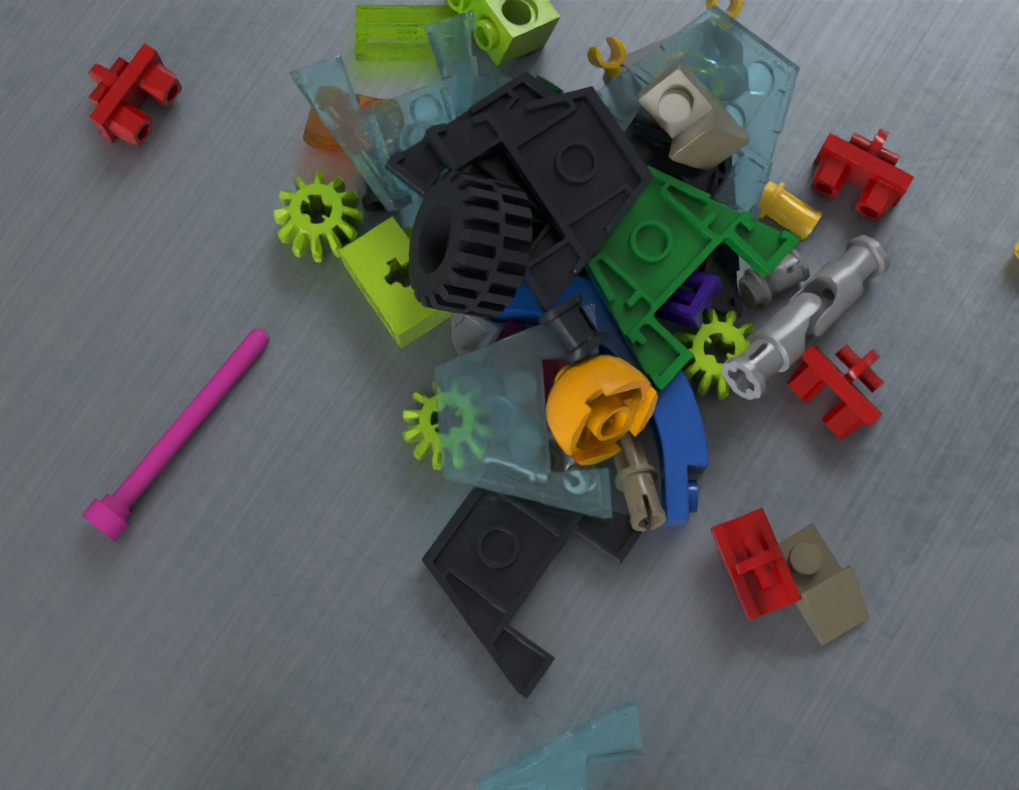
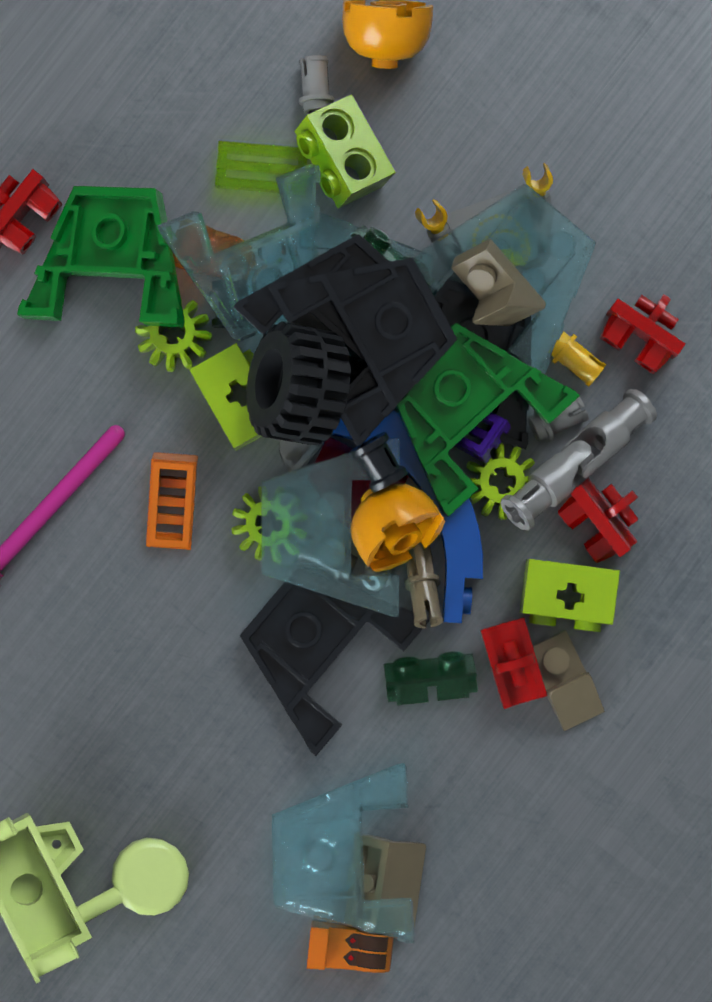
camera: 10 degrees right, 10 degrees up
none -> green wing [17,186,185,328]
none -> orange slope [146,452,198,550]
none -> clear green hinge [383,651,478,706]
none -> lime brick [519,559,620,632]

